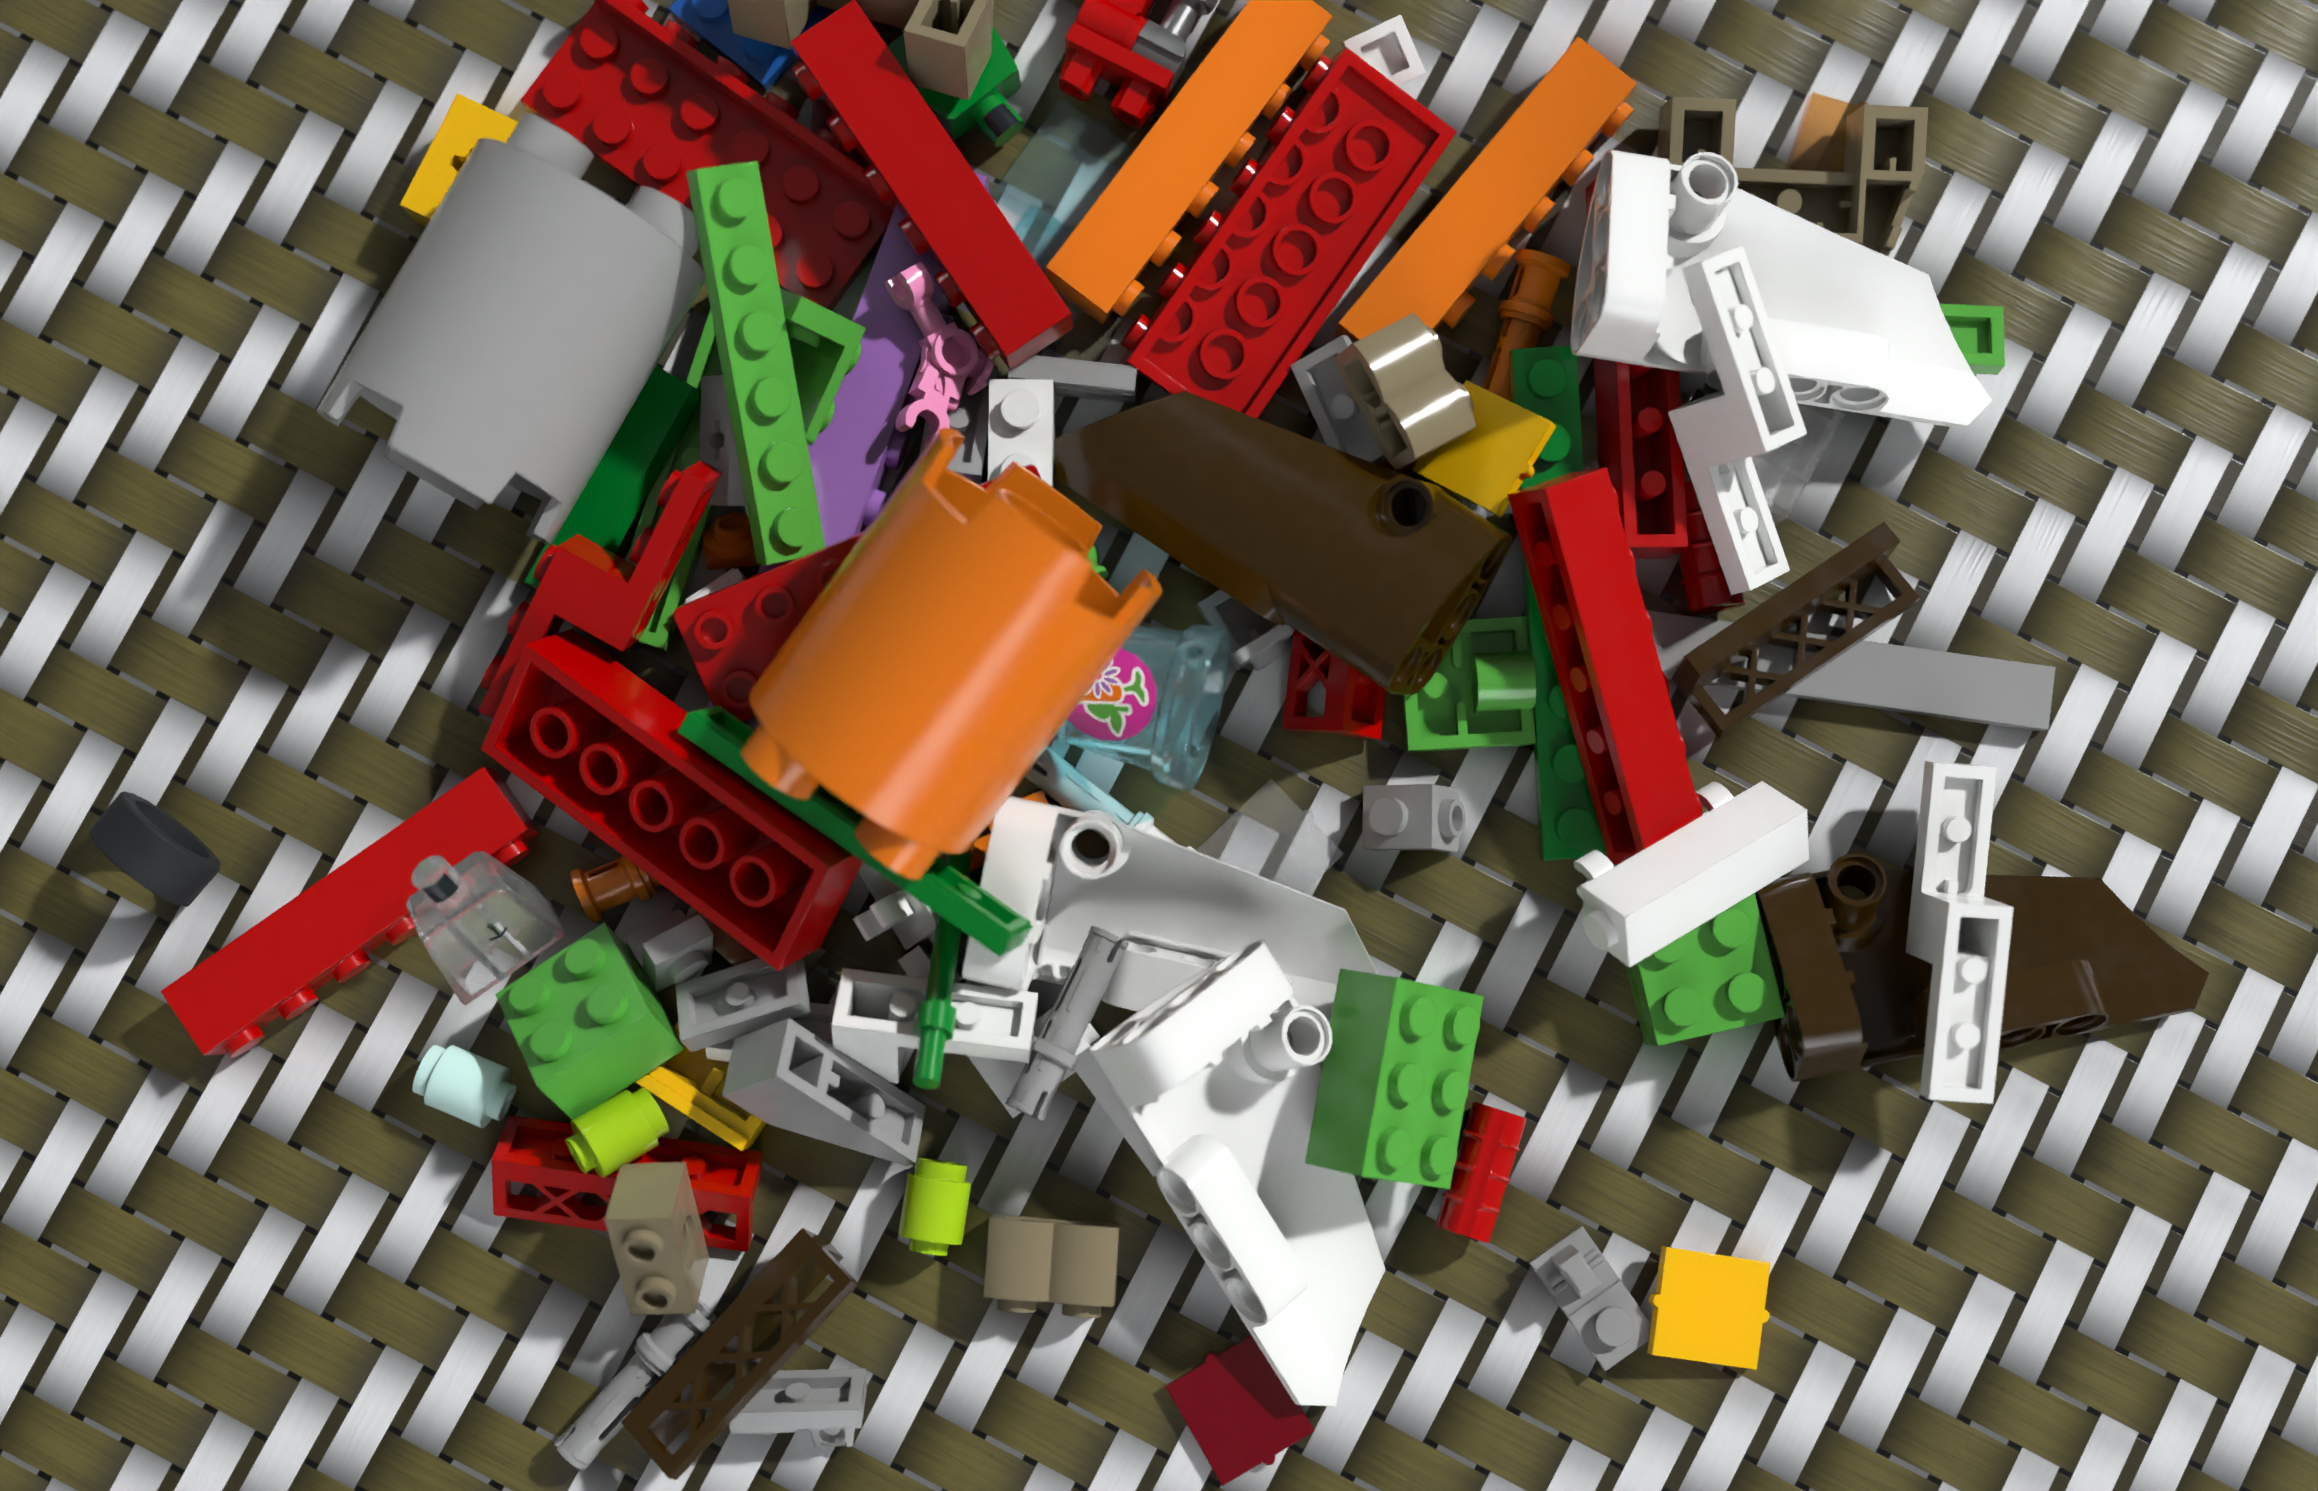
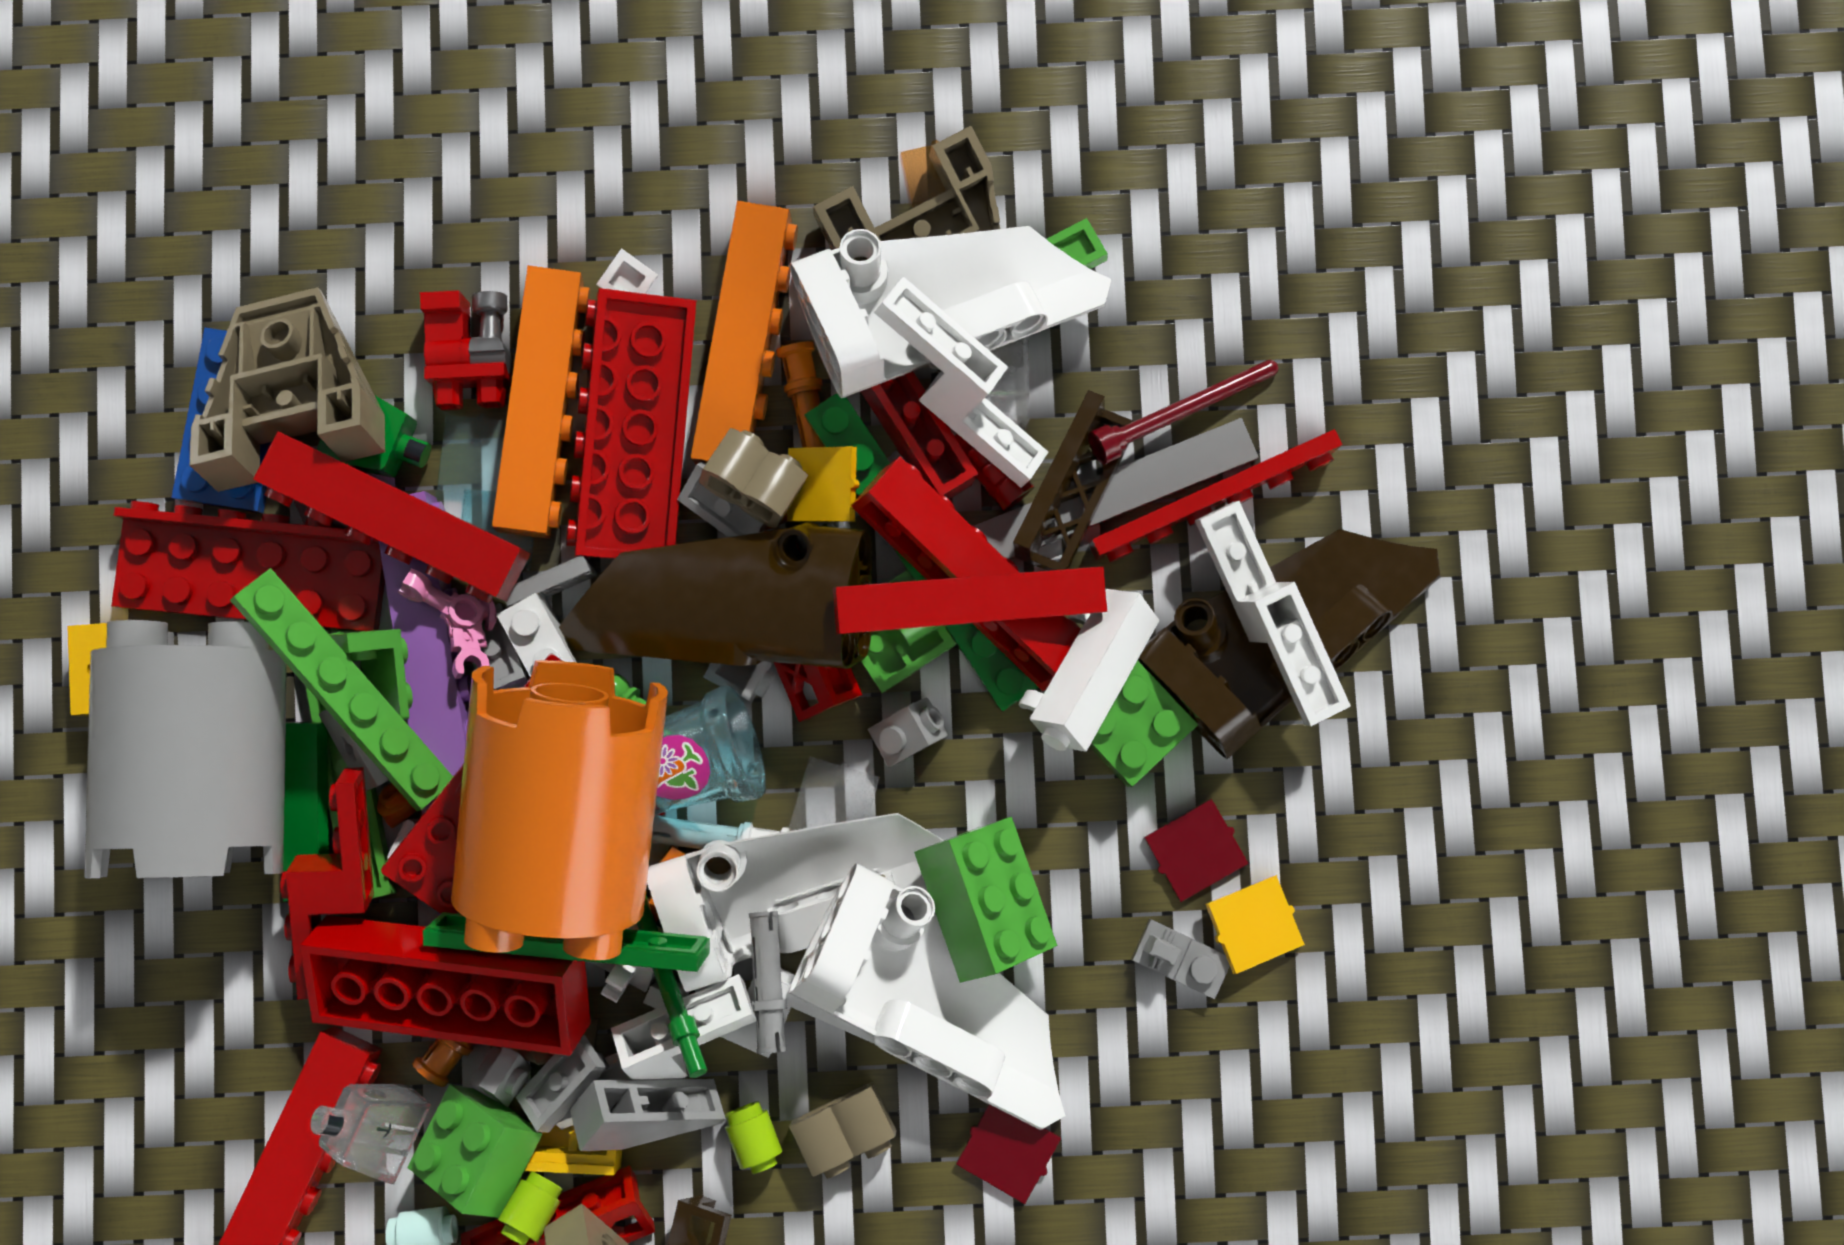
camera: 25 degrees left, 0 degrees up
black tyre [89,791,221,907] -> none
red axle [1435,1102,1527,1243] -> none
none -> red tile [833,566,1107,634]
none -> dark red piece [1088,360,1279,465]
none -> red plate [1089,429,1342,563]
none -> dark red piece [1144,799,1249,902]

